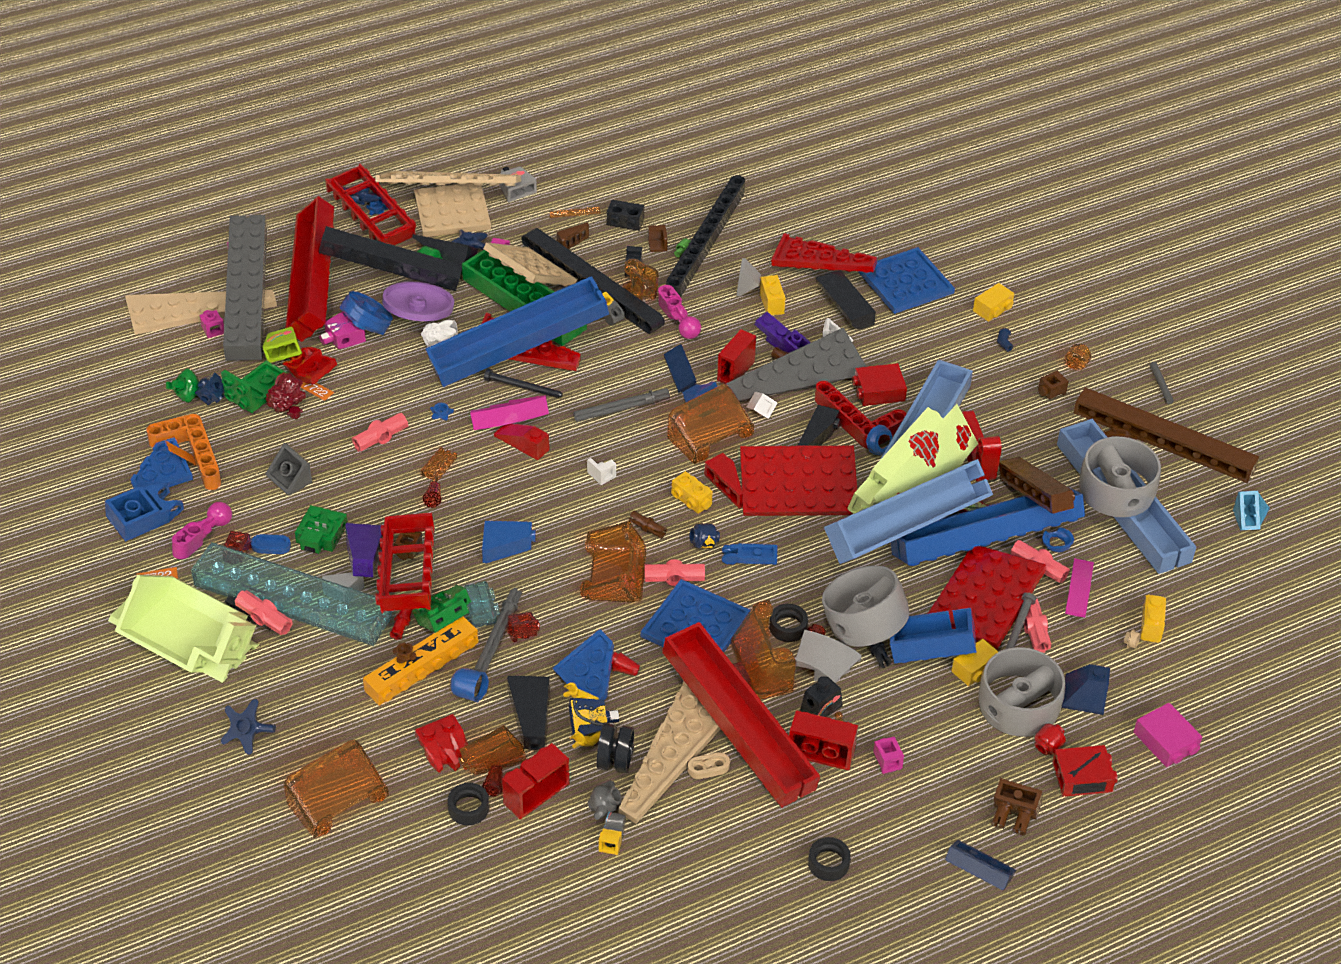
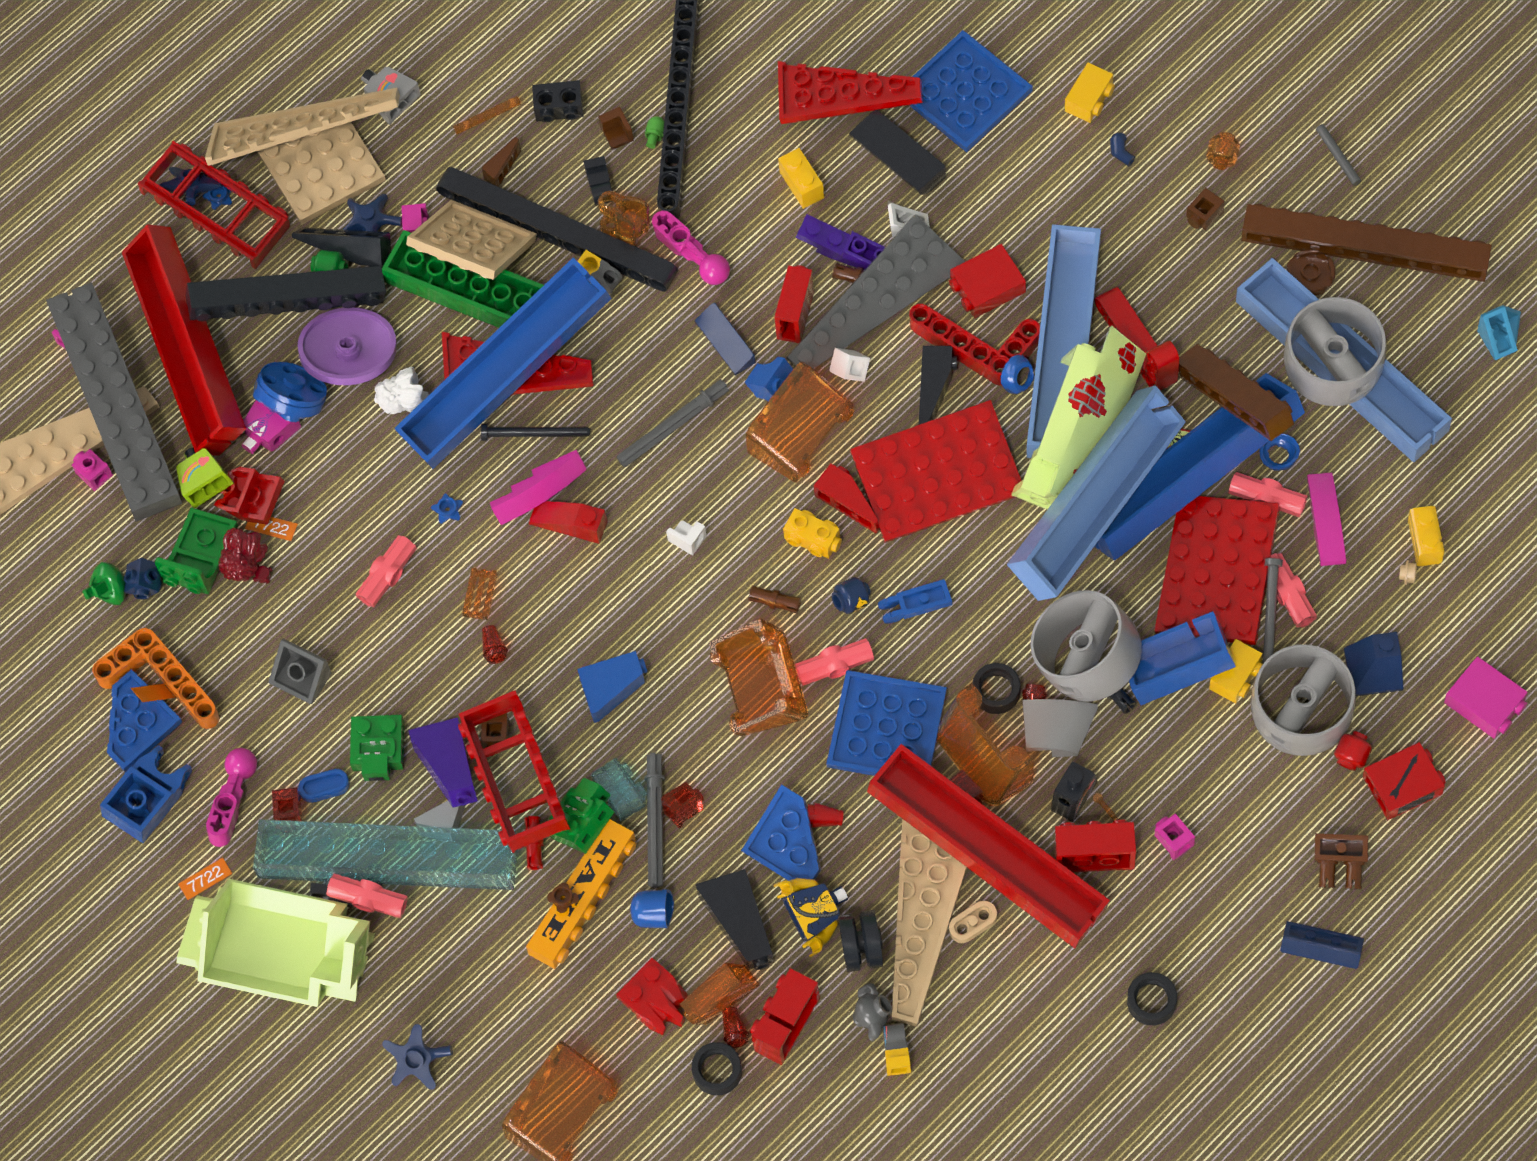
camera: 10 degrees left, 20 degrees up
light grey slope [737,258,761,296] -> none

